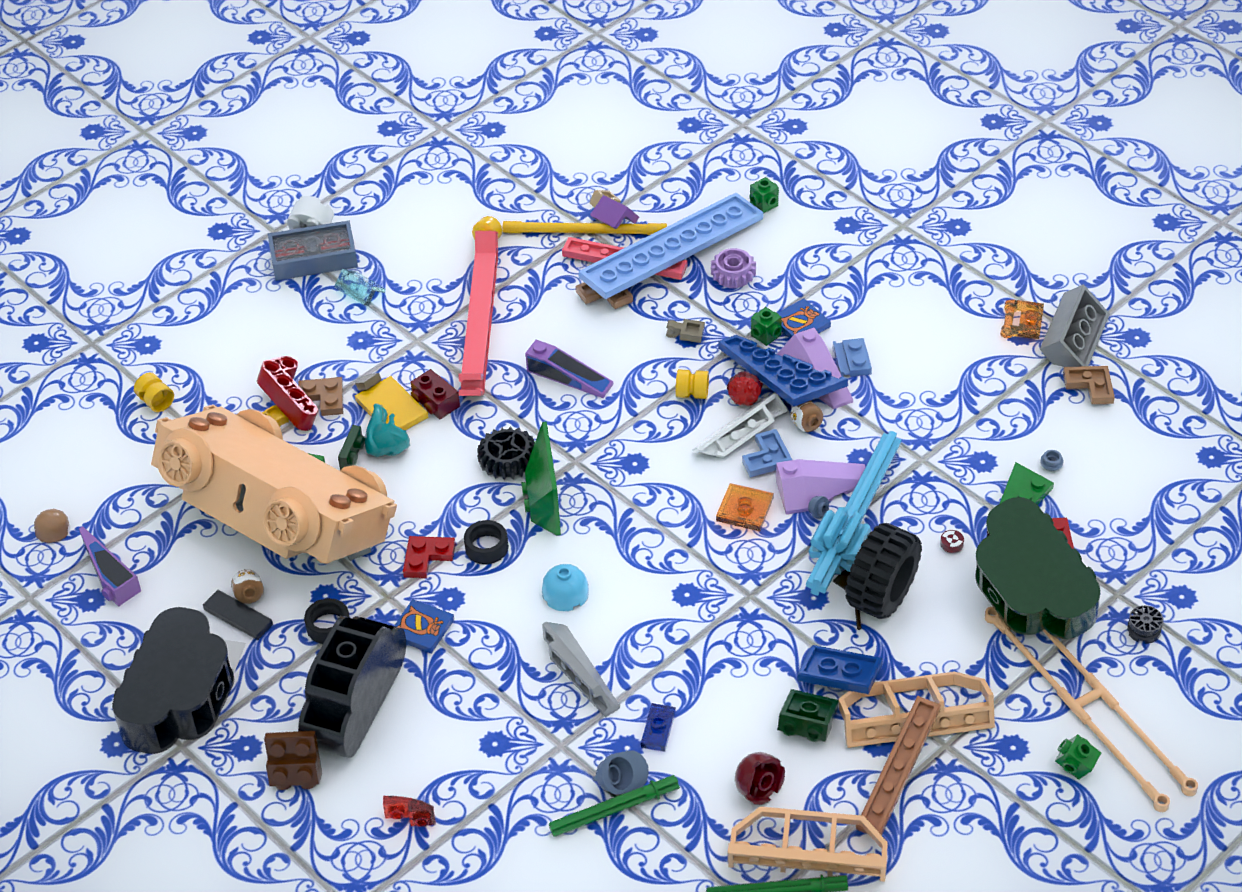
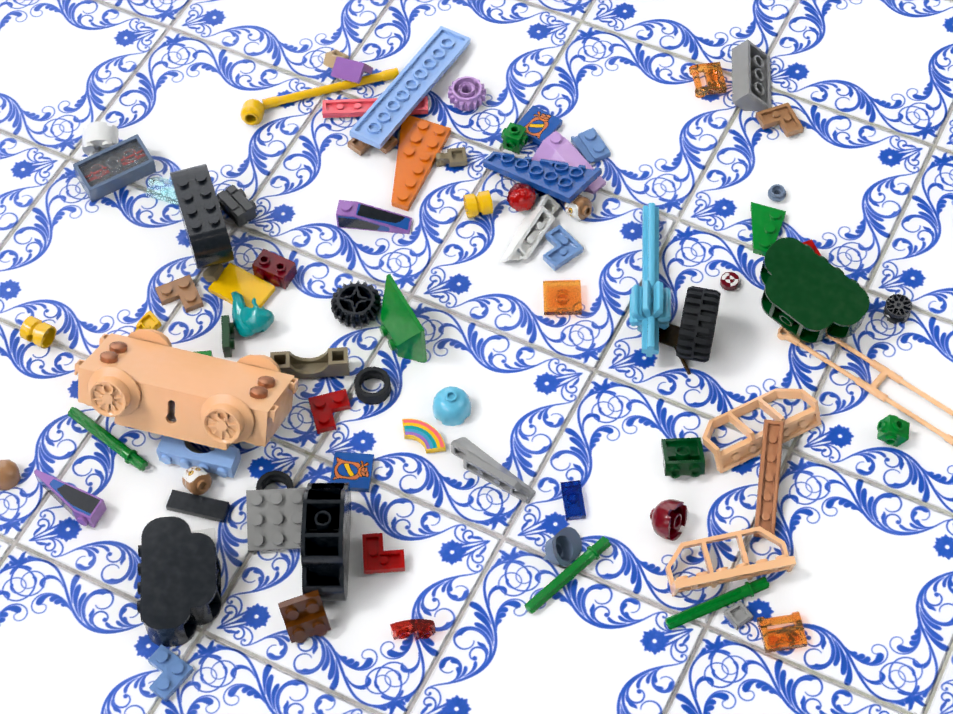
camera: 20 degrees left, 10 degrees up
red beam [257,356,318,431] -> none
coral piece [459,231,498,396] -> none
green brick [749,177,779,213] -> none
lavender wedge [776,459,866,515] -> none
blue tile [797,645,883,695] -> none
sand blue plate [808,496,829,519] -> none
none -> green axle [67,407,148,471]
none -> medium blue plate [148,644,194,702]
none -> light blue arch [156,435,241,478]
none -> black brick [170,163,234,269]
none -> dark grey brick [217,185,257,227]
none -> light grey plate [246,487,307,552]
none -> dark tan arch [270,347,350,379]
none -> red plate [362,533,405,574]
none -> orange wing [391,115,451,211]
none -> tile [402,419,446,454]

